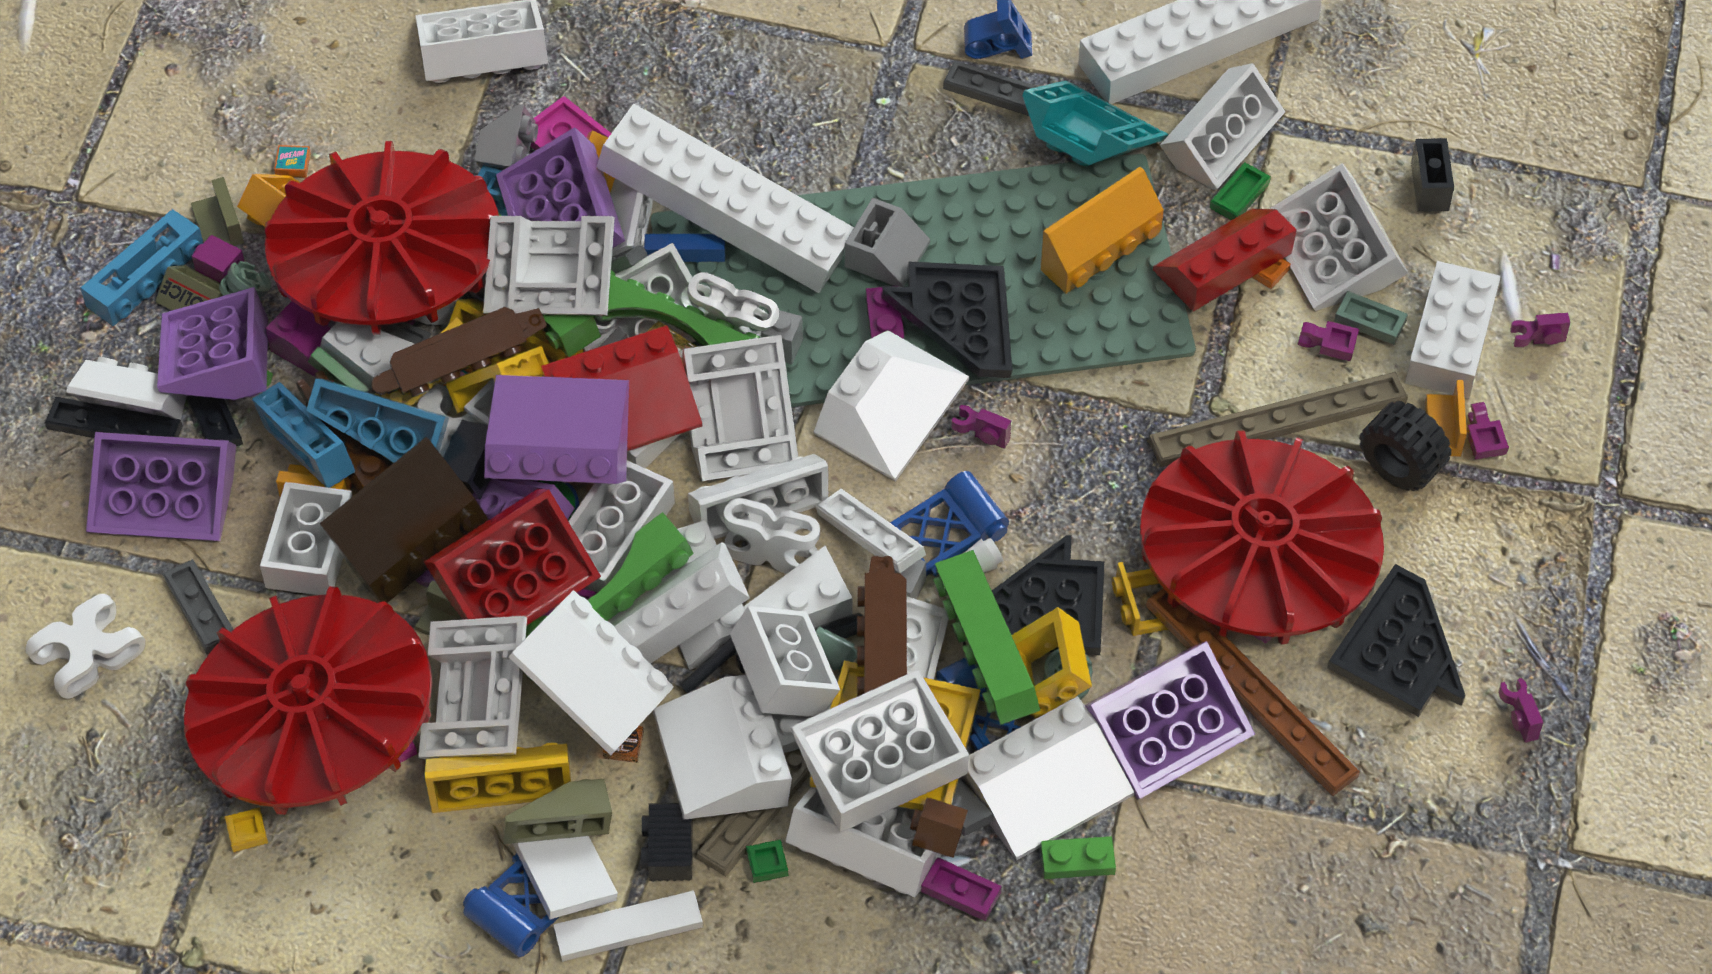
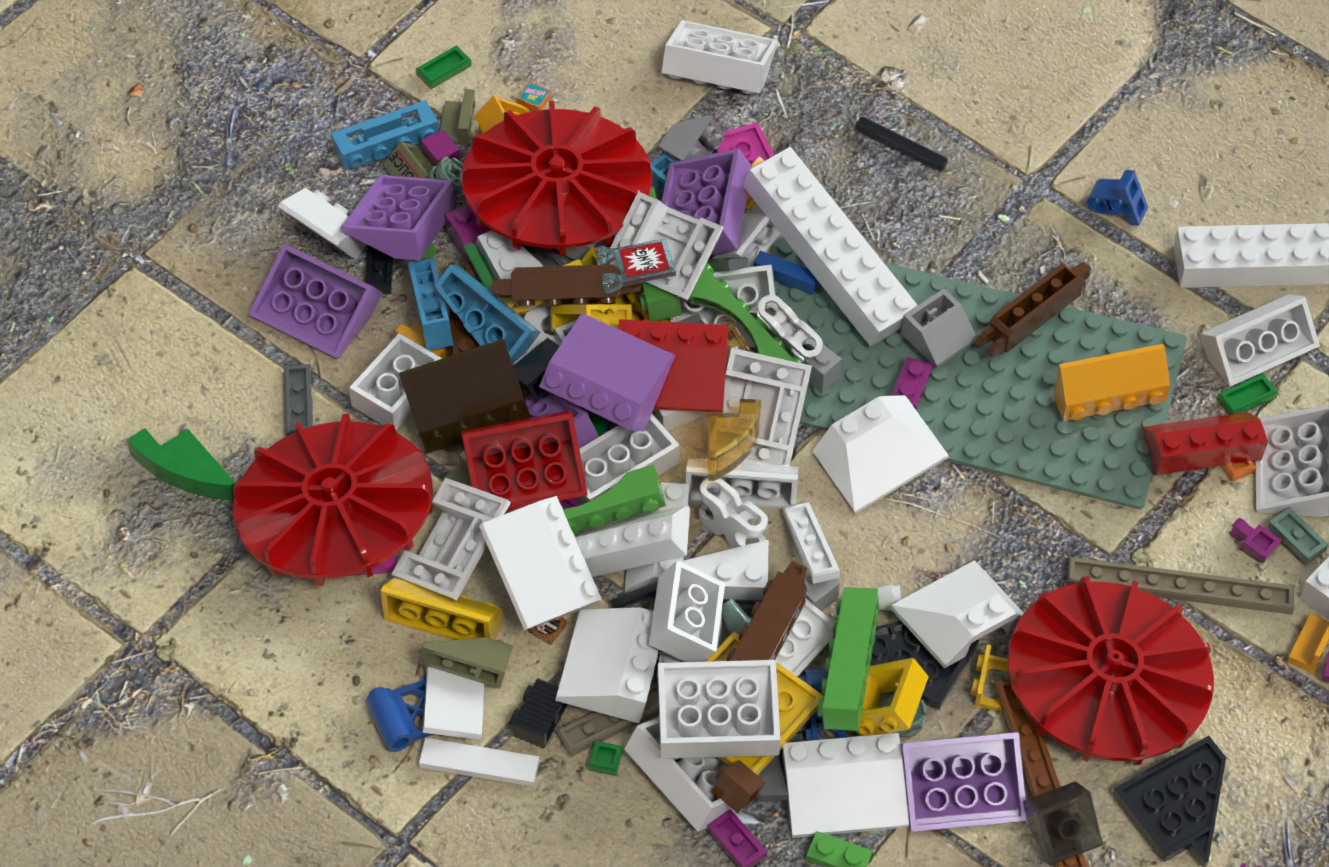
camera: 25 degrees right, 0 degrees up
white piece [25,594,145,699] -> none
black tile [45,397,183,438] -> none
yellow tile [225,807,268,852] -> none
black wing [881,261,1013,378] -> none
blue piece [890,471,1009,577] -> none
dark grey tile [943,60,1038,116] -> none
magenta plate [951,405,1012,449] -> none
teal slope [1022,80,1169,166] -> none
black tyre [1359,401,1451,491] -> none
none -> green slope [127,428,235,500]
none -> green tile [416,45,472,89]
none -> flag [595,238,676,294]
none -> clear yellow slope [706,399,761,481]
none -> black axle [856,117,948,171]
none -> white slope [890,560,1024,668]
none -> reddish brown hinge [975,261,1091,358]
none -> clear smoke slope [1023,781,1103,865]

